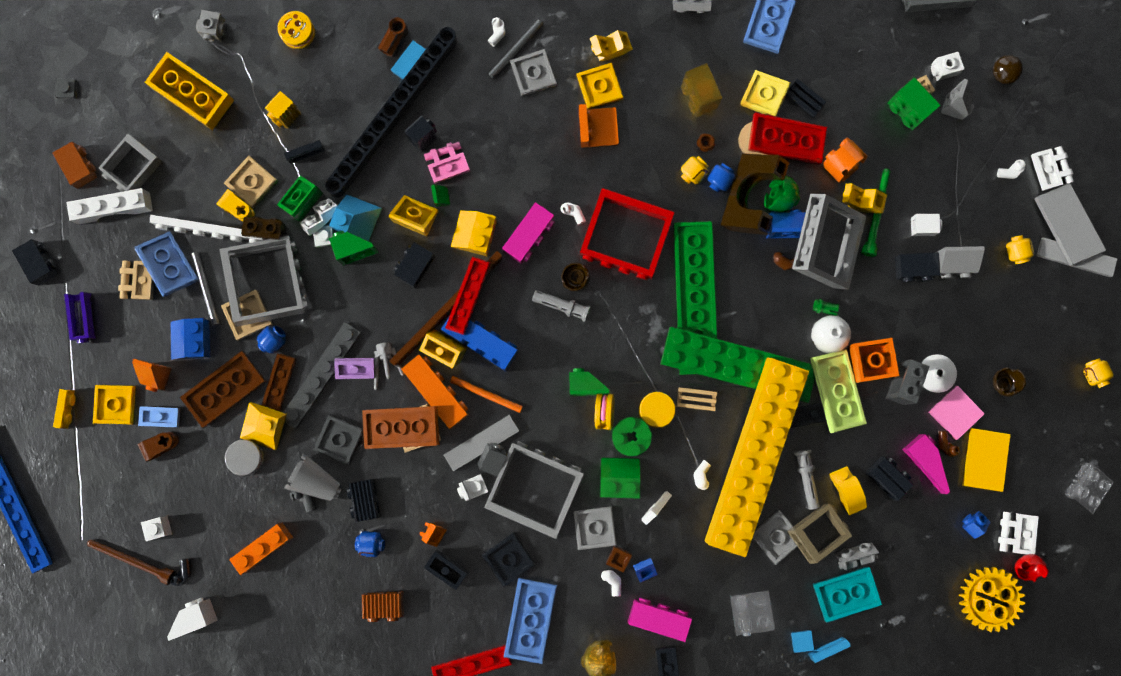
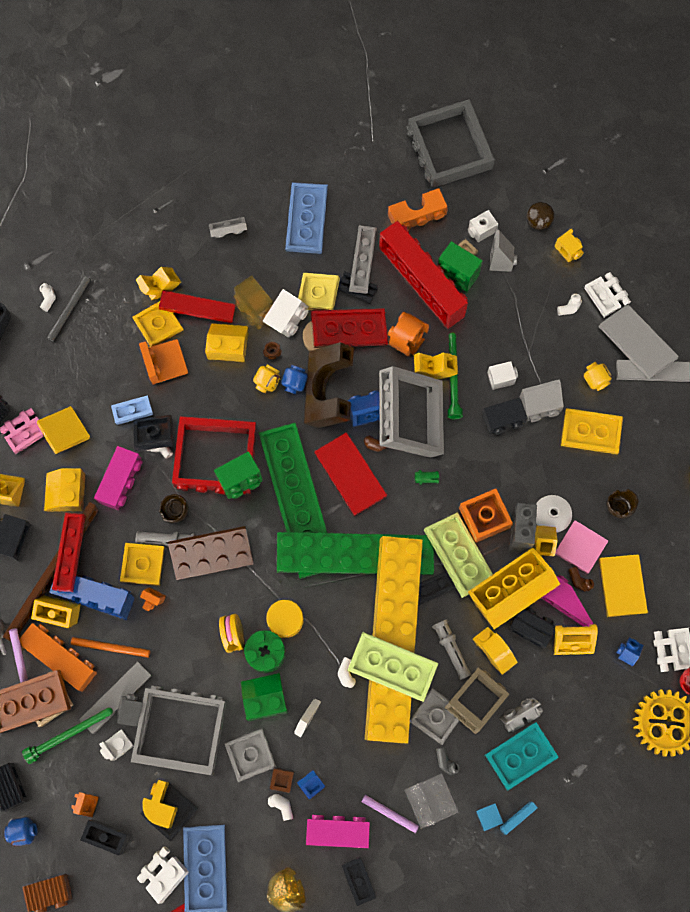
camera: 15 degrees left, 10 degrees down
green slope [431,185,450,207] -> none
light grey tile [510,49,557,97] -> none
green slope [569,368,609,396] -> none
tan tile [676,387,717,411] -> none
green cylinder [764,175,800,212] -> none
white cylinder [811,315,851,353] -> none
none -> lavender bar [9,628,28,683]
none -> green piece [22,707,113,765]
none -> yellow tile [37,406,90,454]
none -> light blue plate [111,395,153,425]
none -> yellow plate [120,543,165,586]
none -> black tile [134,415,173,451]
none -> white plate [137,846,189,904]
none -> orange tile [140,587,166,611]
none -> yellow brick [143,780,178,828]
none -> red tile [159,290,236,323]
none -> plate [168,526,253,580]
none -> yellow slope [205,323,248,362]
none -> green brick [214,451,263,499]
none -> white brick [263,289,309,338]
none -> red tile [314,432,387,516]
none -> yellowish green tile [347,632,438,702]
none -> light grey tile [349,225,377,294]
none -> lavender bar [361,795,419,833]
none -> red brick [379,220,468,329]
none -> orange arch [388,188,447,230]
none -> dark grey arm [436,748,460,775]
none -> yellow brick [468,548,560,629]
none -> yellow brick [534,525,558,556]
none -> yellow plate [553,624,598,655]
none -> yellow brick [555,229,584,262]
none -> yellow tile [561,408,623,455]

